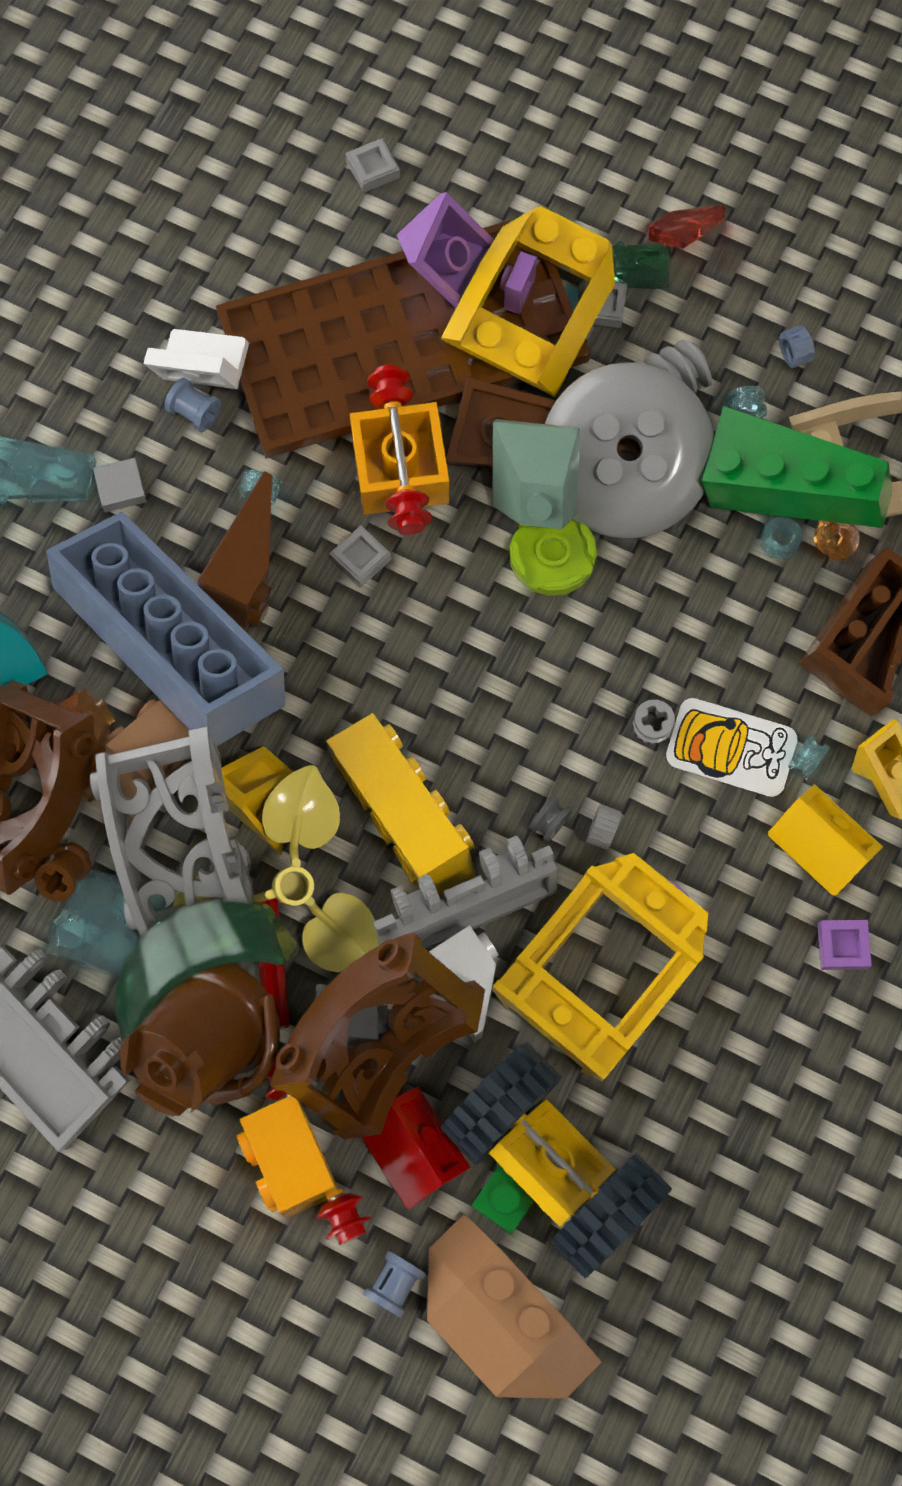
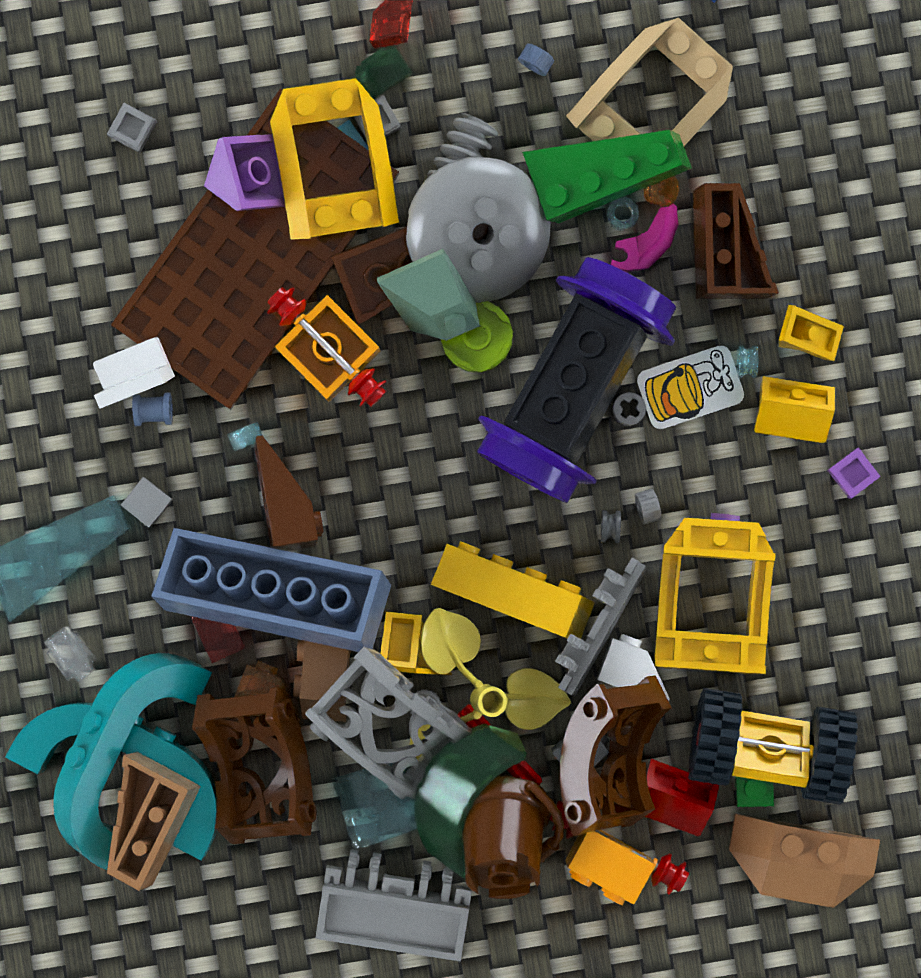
camera: 30 degrees left, 15 degrees up
reddish brown bush [34,842,92,901] -> none
light grey tile [329,525,392,588] -> none
sand blue bush [363,1251,426,1318] -> none
medium lavender plate [500,252,537,314] -> none
clear light blue bush [727,386,767,419] -> none
none -> clear red tile [190,616,246,663]
none -> brick [477,257,676,503]
none -> dark pink piece [610,203,679,272]

